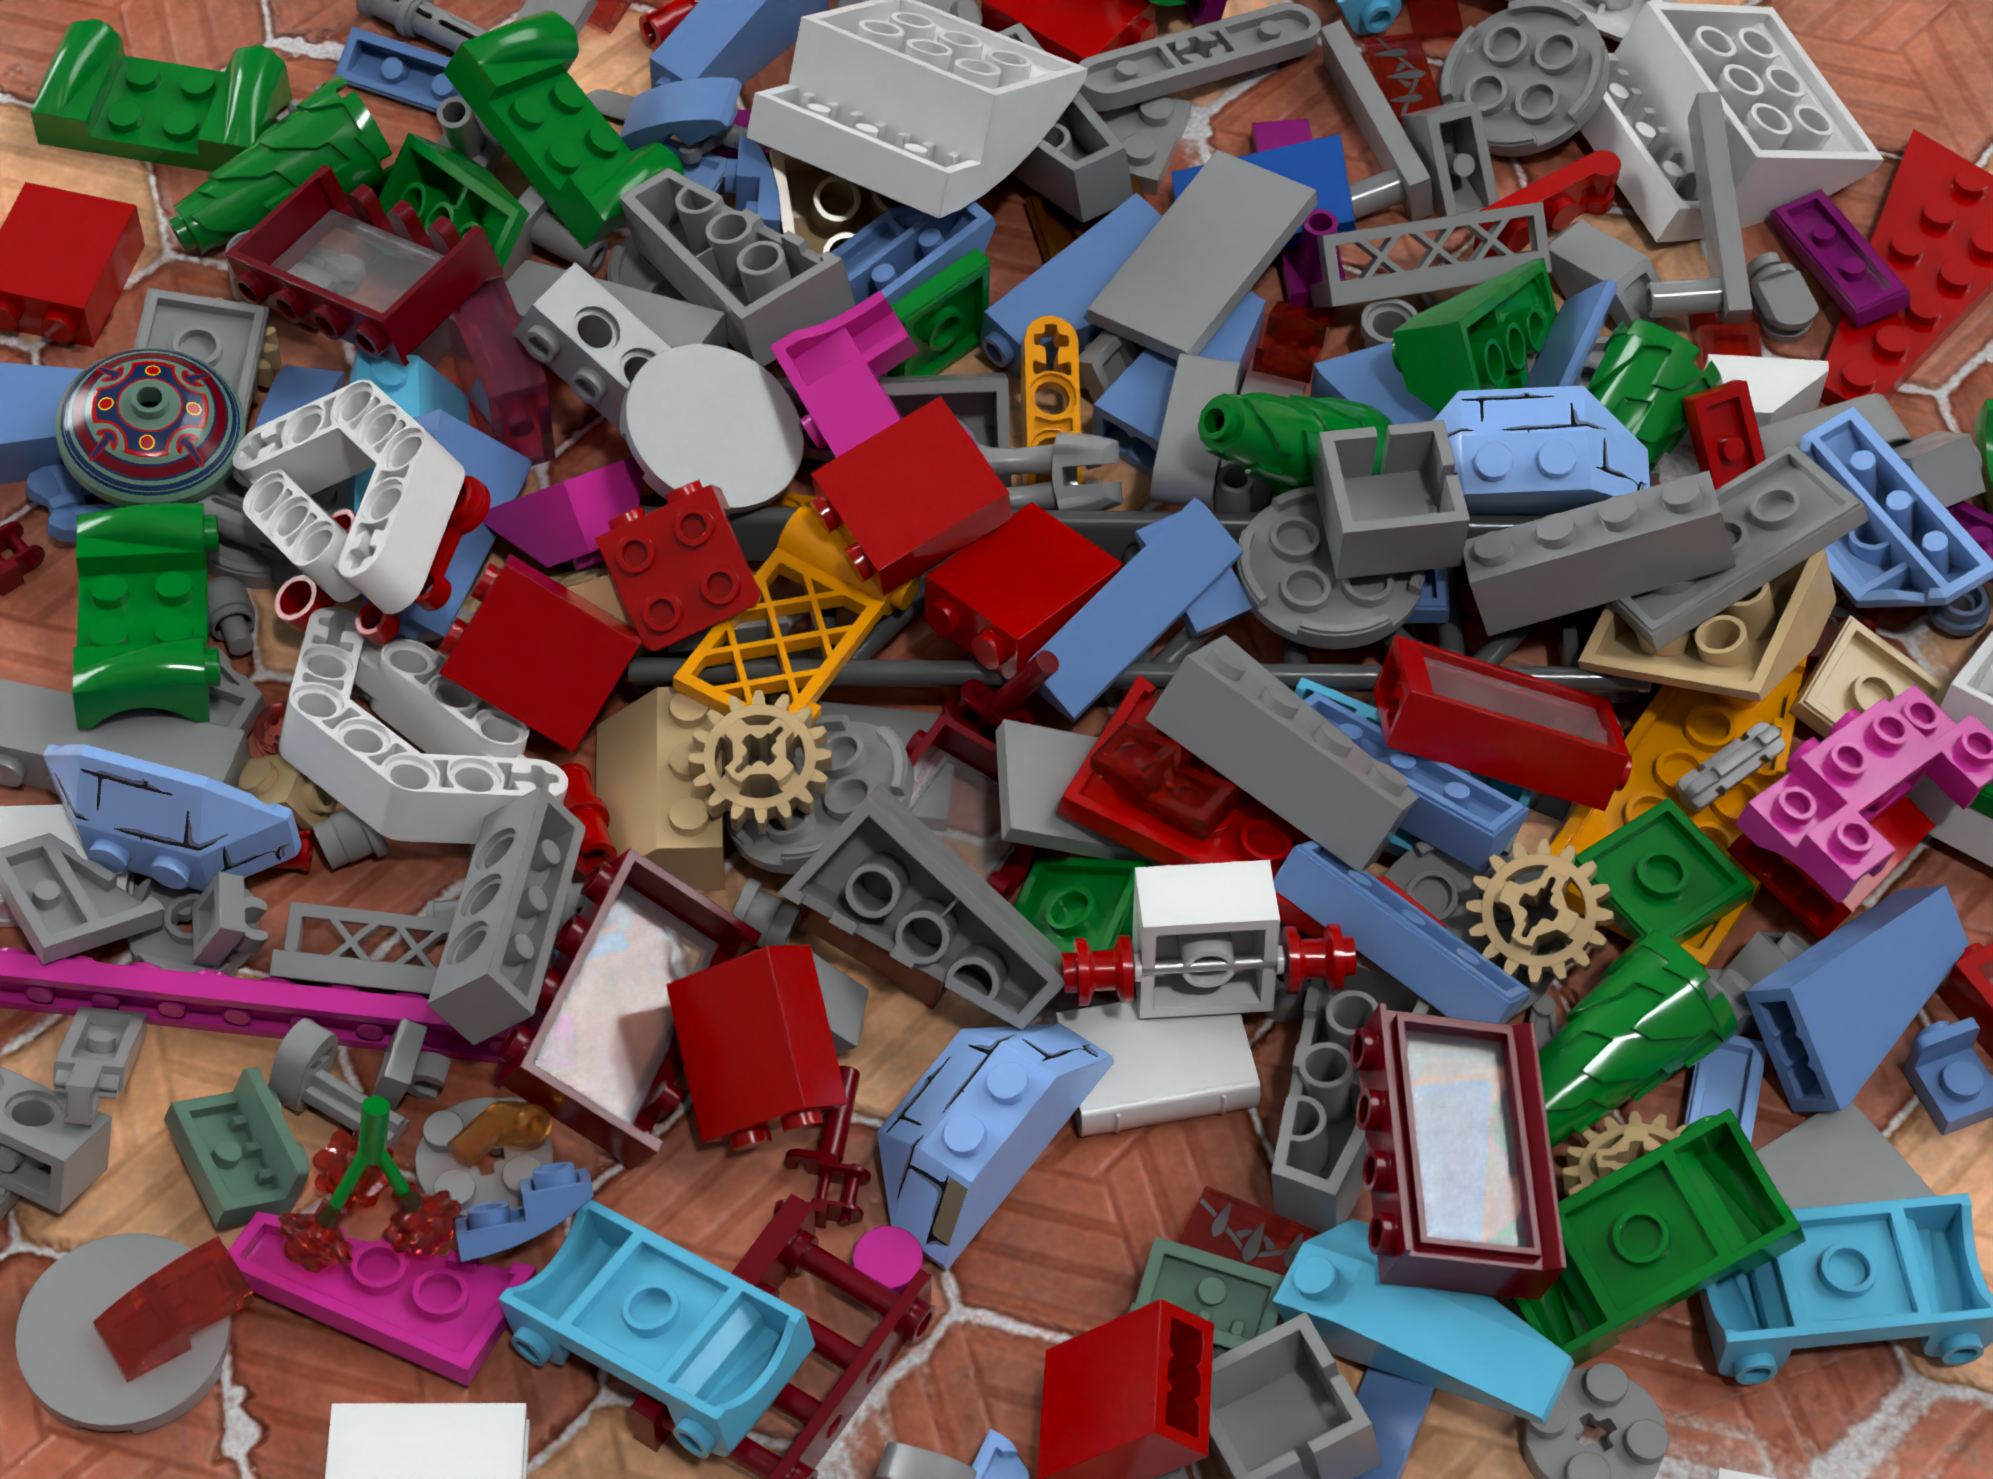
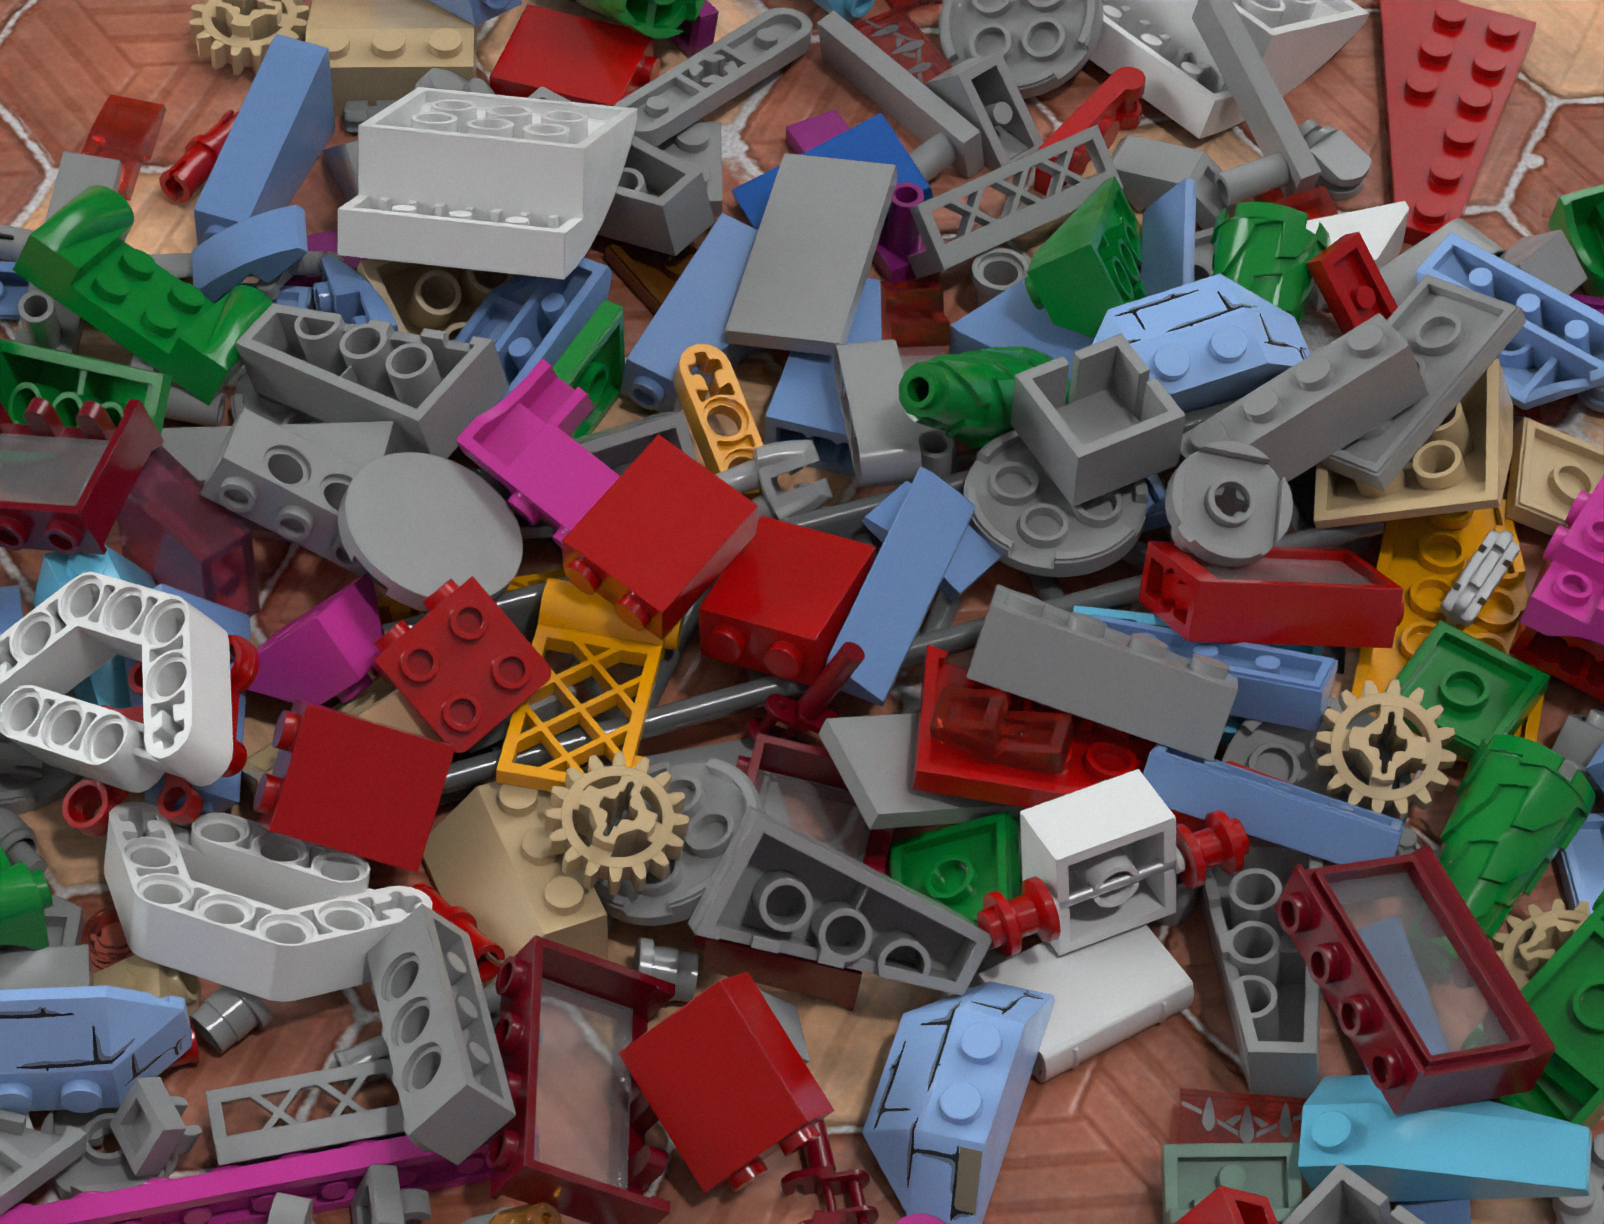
camera: 20 degrees left, 5 degrees down
light grey tile [1079,329,1139,403] -> none
magenta tile [1770,189,1910,328] -> none
none -> light grey plate [1165,440,1293,567]

